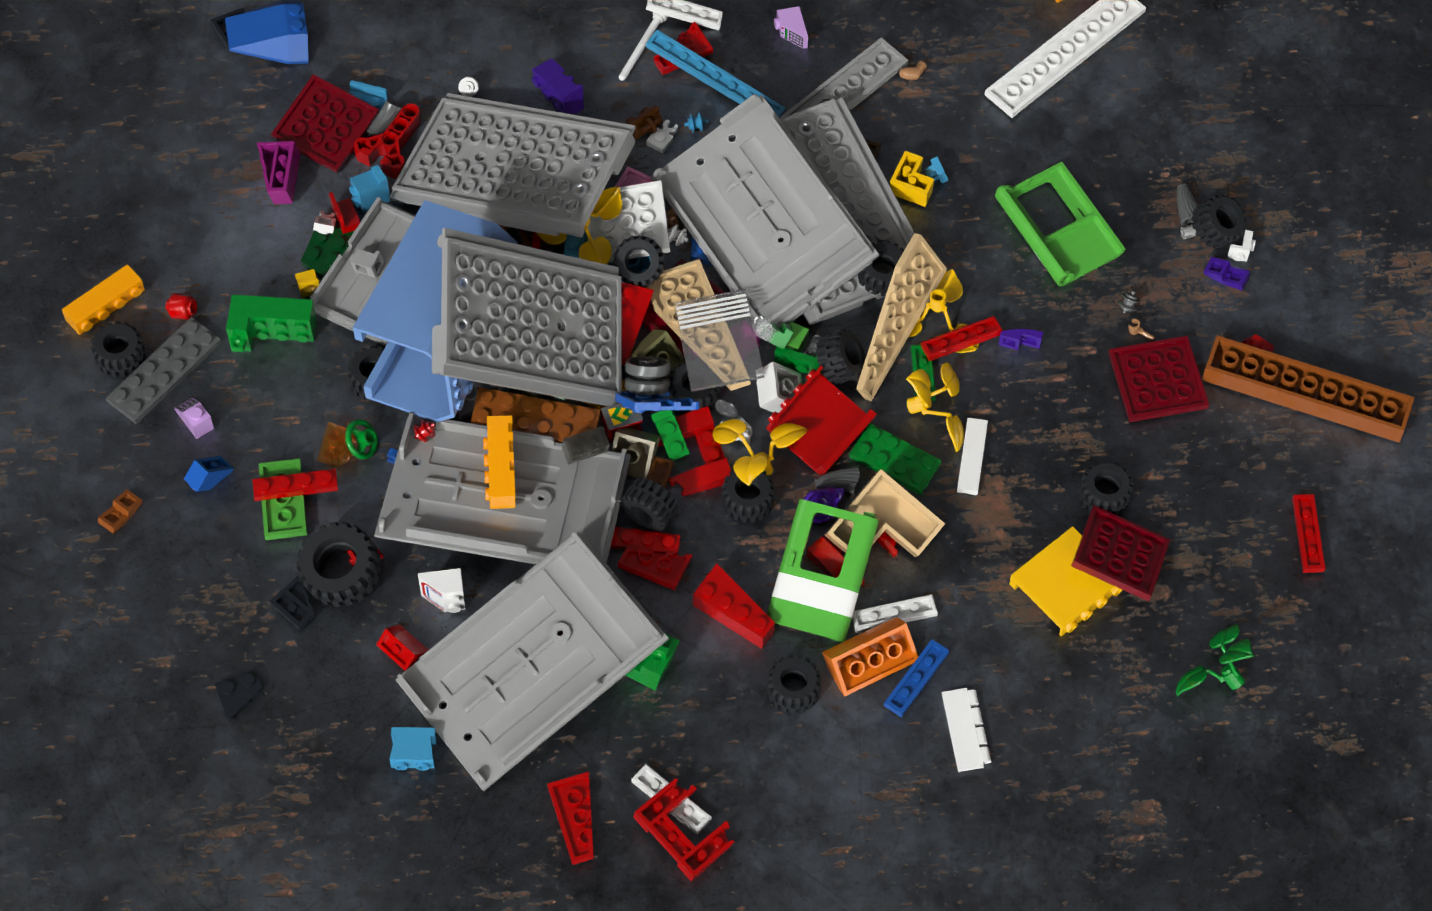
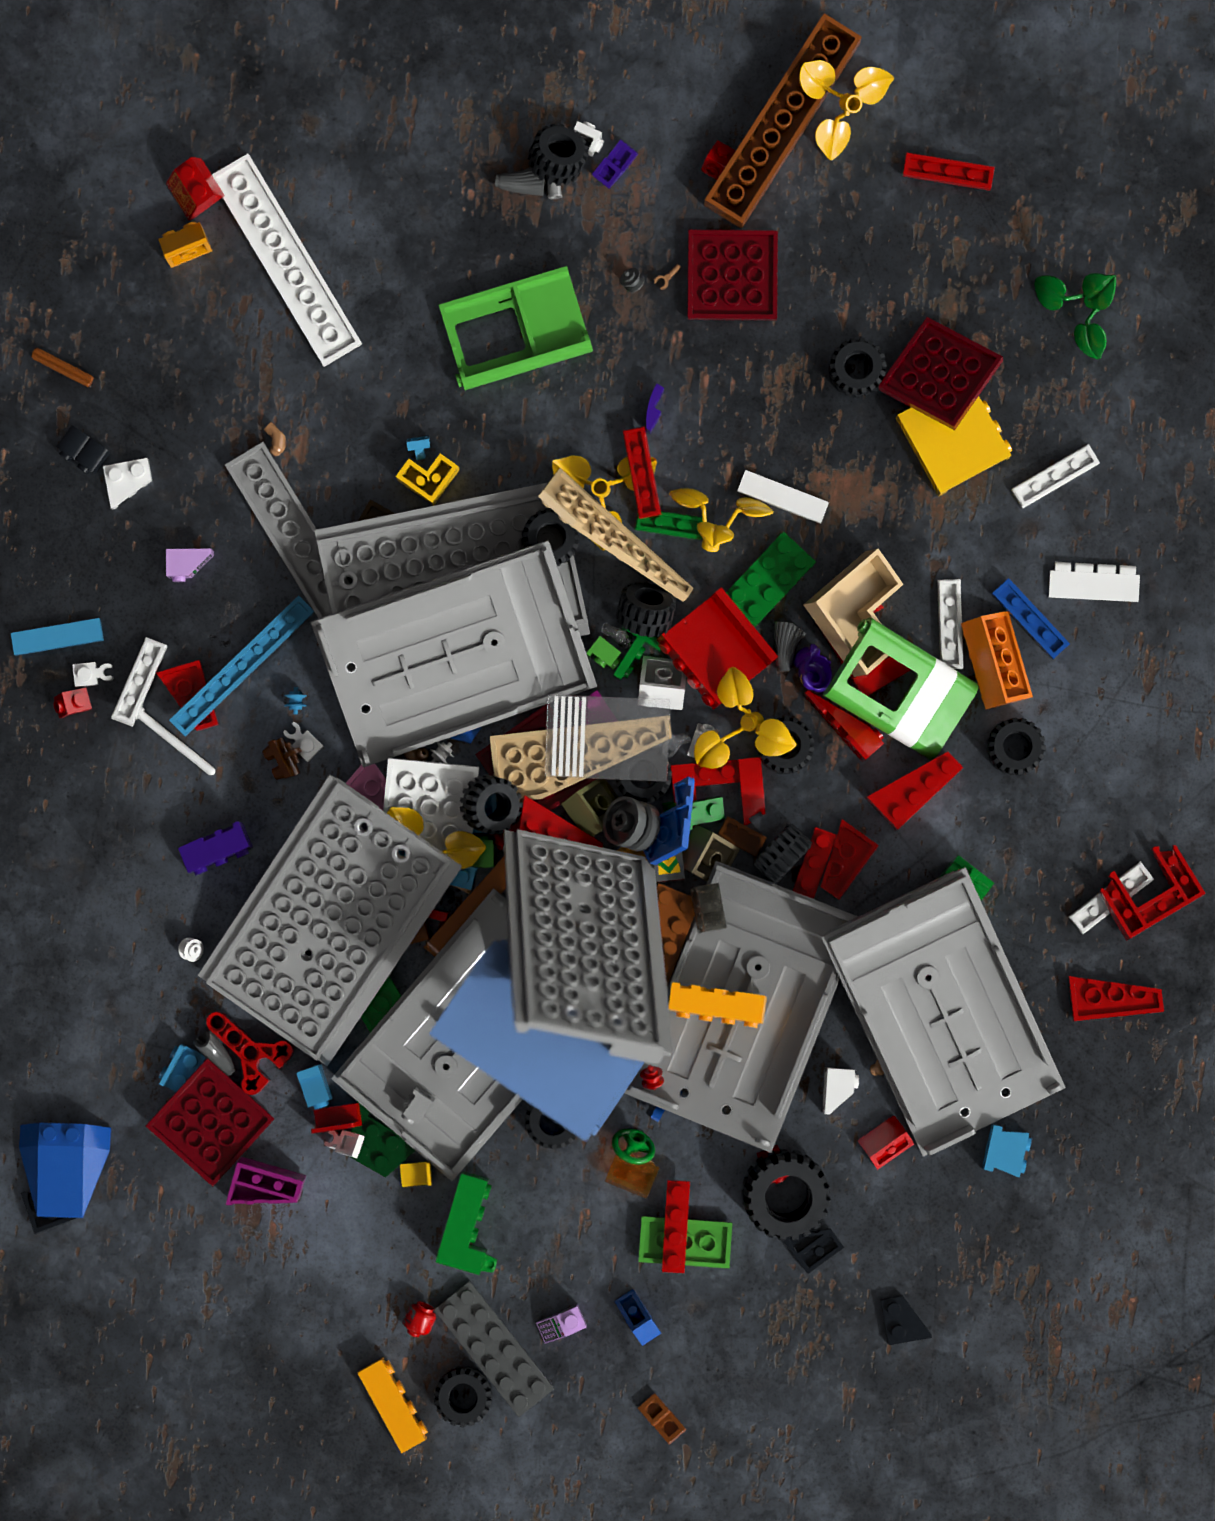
camera: 75 degrees left, 25 degrees up
leg [752,316,794,349] -> none
none -> yellow plant [799,60,894,160]
none -> red wedge [804,690,884,762]
none -> white tile [1011,444,1100,509]

